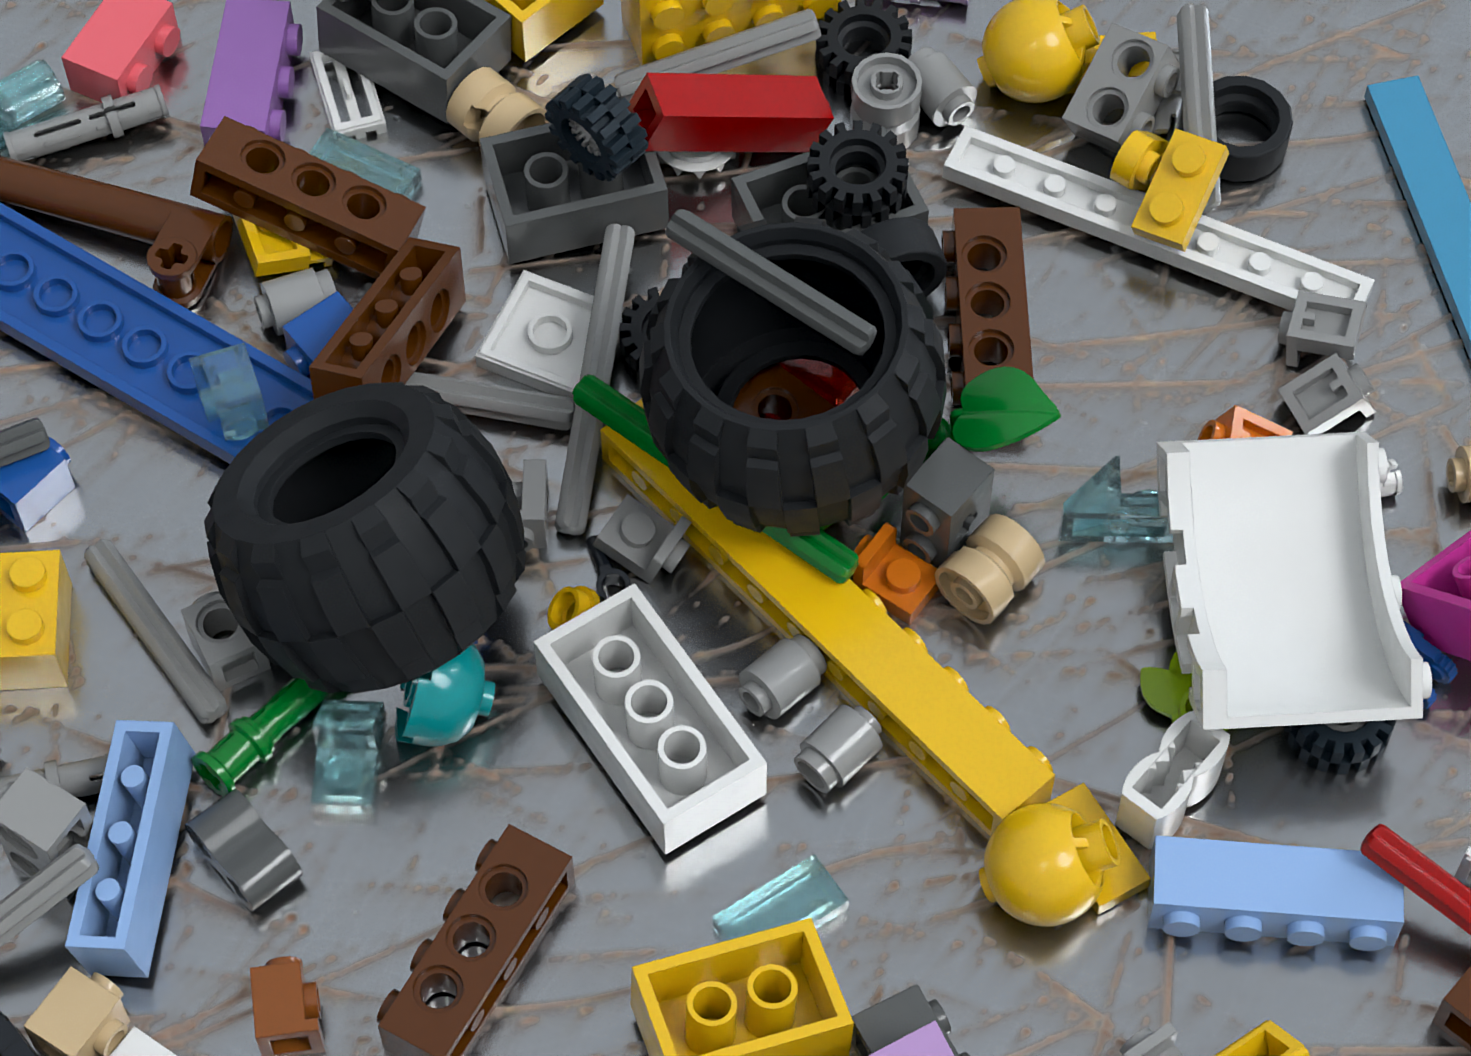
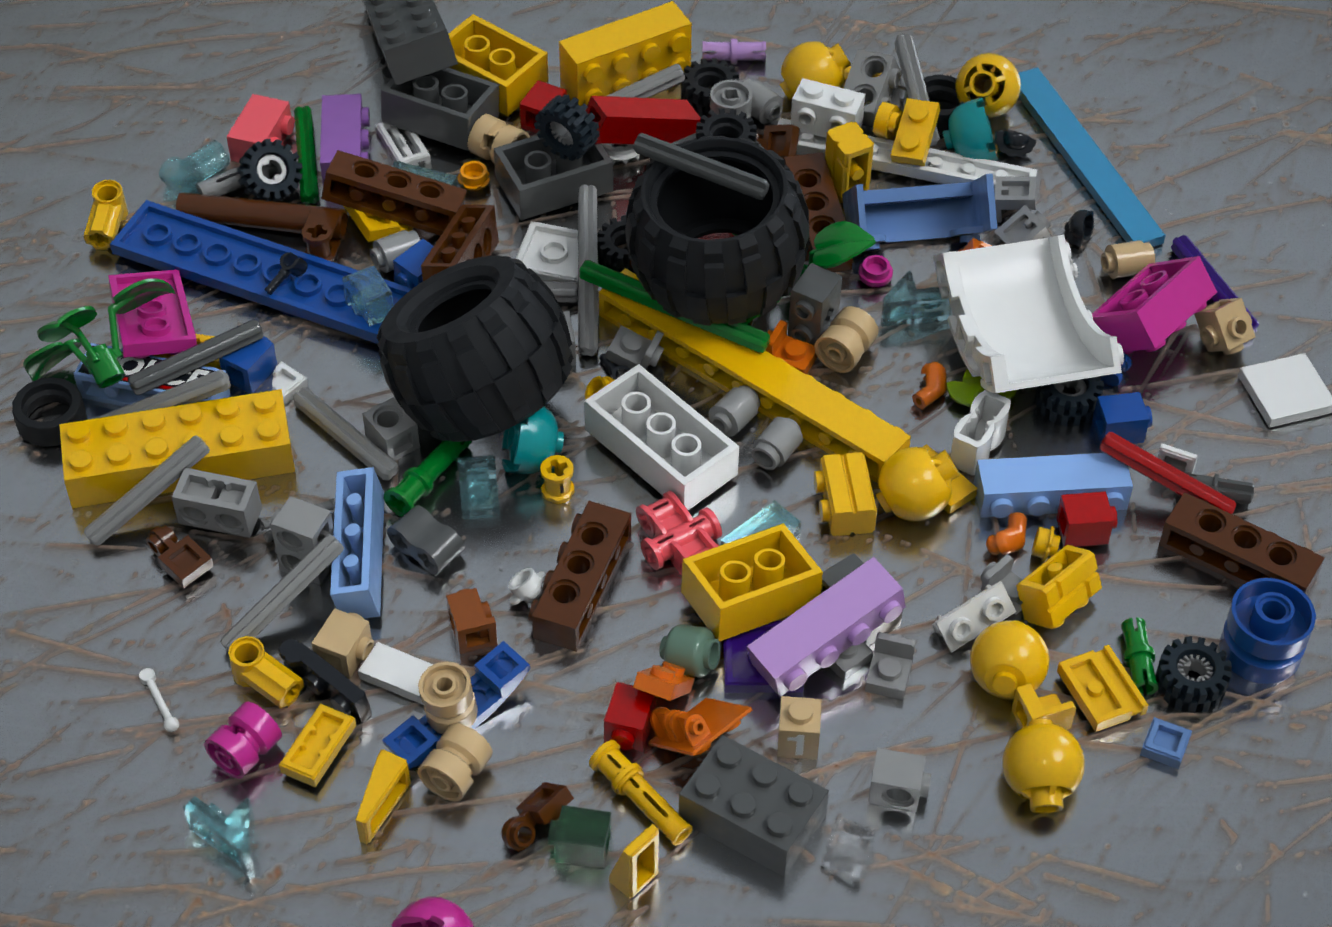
camera: 10 degrees left, 10 degrees down
none -> black bush [237,139,303,202]
none -> black hand [264,253,308,295]
none -> white tile [272,361,308,406]
none -> green axle [294,106,319,205]
none -> light orange plate [457,161,490,191]
none -> white plate [508,568,546,605]
none -> red brick [519,80,567,133]
none -> yellow bush [540,455,575,504]
none -> coral axle [636,491,722,575]
none -> reddish brown plate [756,124,800,159]
none -> white brick [790,78,865,138]
none -> yellow brick [813,452,877,536]
none -> yellow brick [825,121,874,203]
none -> medium blue windscreen [842,173,998,251]
none -> dark pink plate [858,255,893,287]
none -> orange arm [912,362,947,409]
none -> teal cylinder [943,97,998,161]
none -> yellow brick [956,53,1021,119]
none -> orange arm [986,512,1027,555]
none -> black piece [994,129,1036,157]
none -> yellow plate [1031,526,1061,562]
none -> red brick [1056,491,1118,547]
none -> black piece [1064,210,1094,247]
none -> blue brick [1092,392,1152,444]

